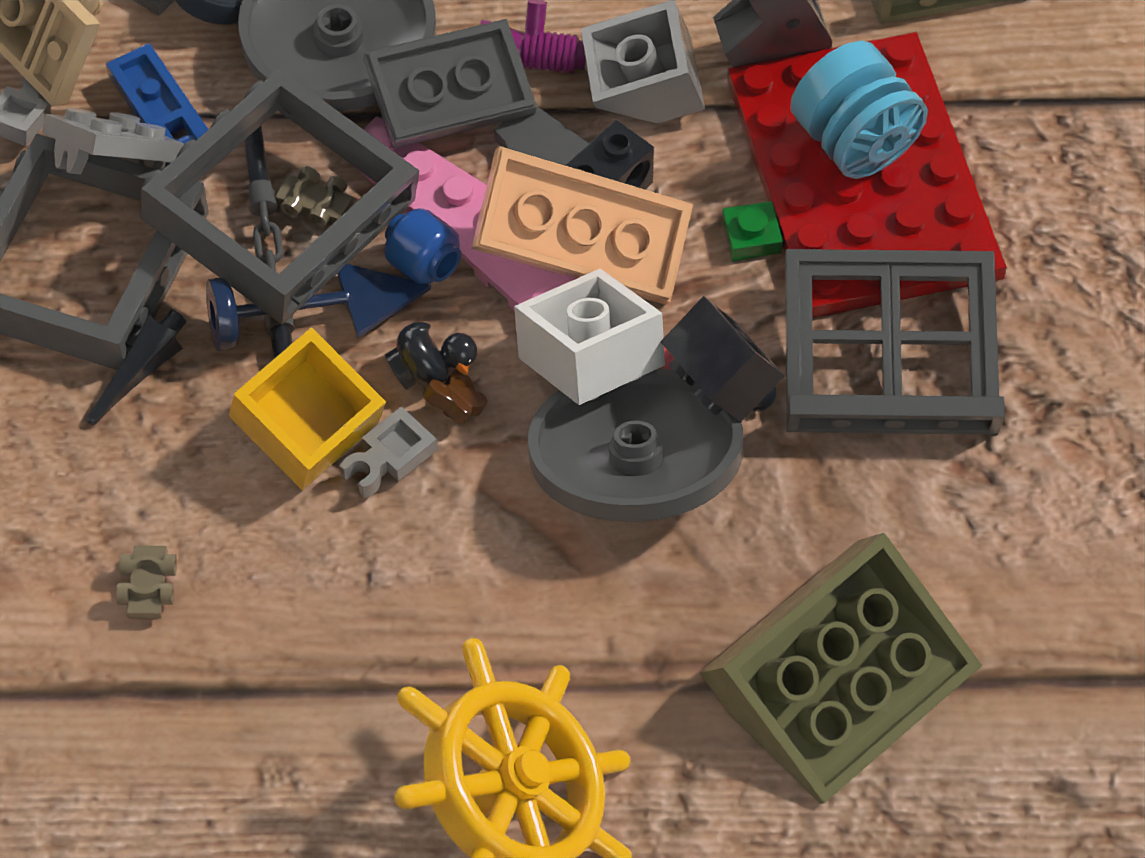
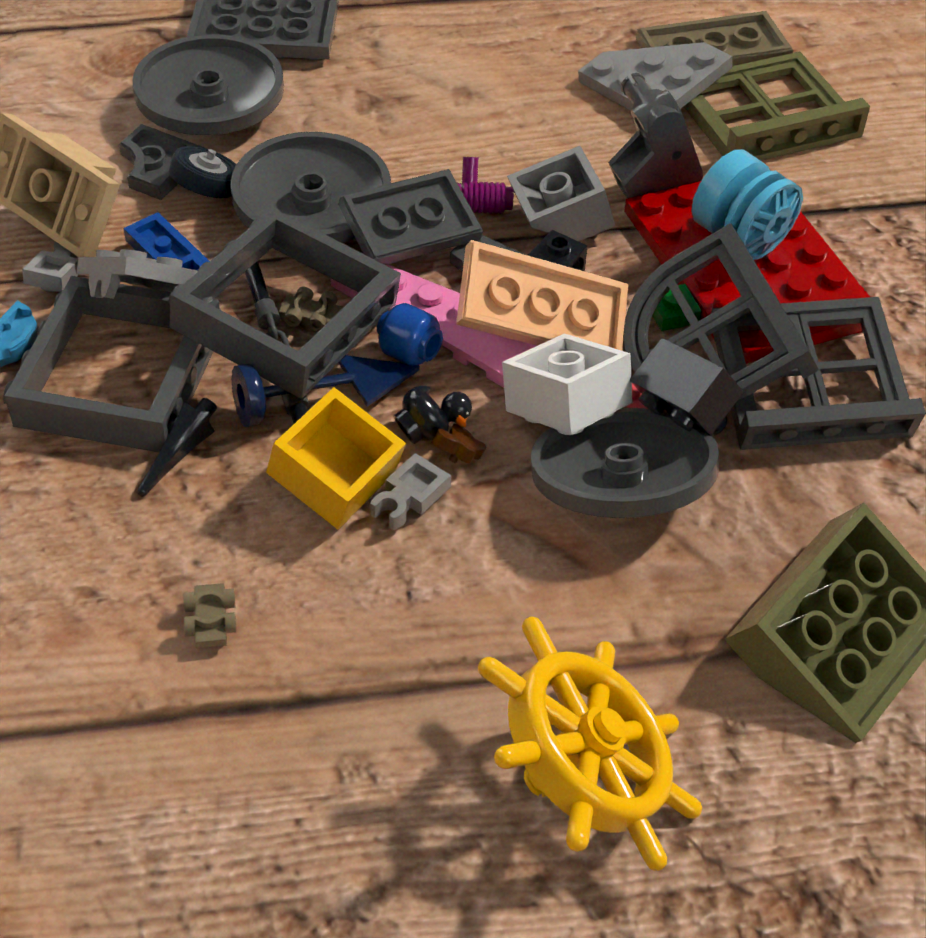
camera: 10 degrees left, 10 degrees down
none -> dark grey window [624,223,819,400]

